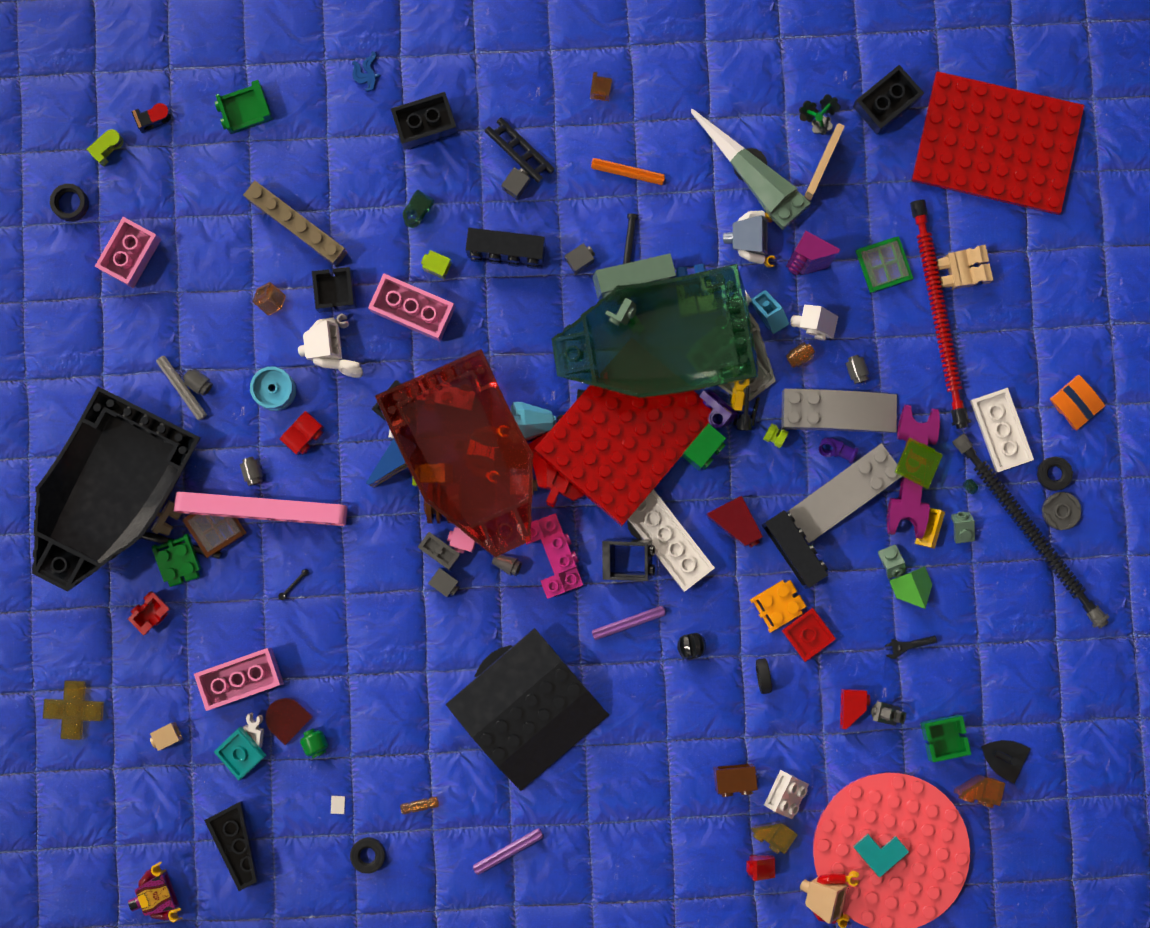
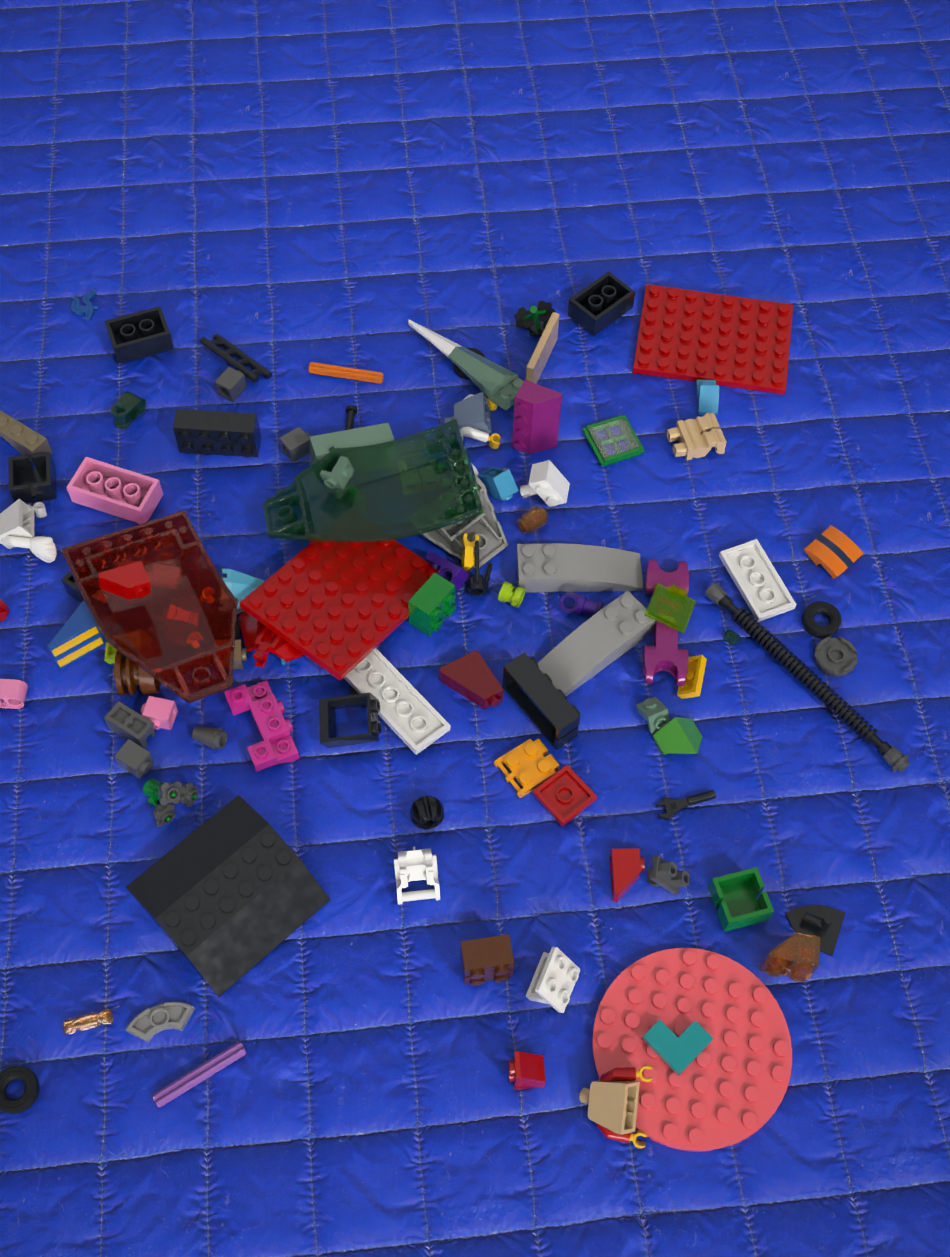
camera: 10 degrees left, 25 degrees down
lime brick [421,250,452,280] -> none
clear orange panel [590,72,612,101] -> none
medium lavender axle [592,606,666,640] -> none
clear yellow slope [751,821,798,854] -> none
black tyre [756,658,772,694] -> none
dark grey brick [845,355,869,384] -> none
red hose [910,200,971,429] -> none
sand green bracket [951,512,975,544] -> none
none -> red slope [98,561,151,600]
none -> light grey tile [125,1002,195,1043]
none -> dark grey plant [143,778,198,827]
none -> white piece [394,847,440,905]
none -> dark azure slope [696,380,720,415]

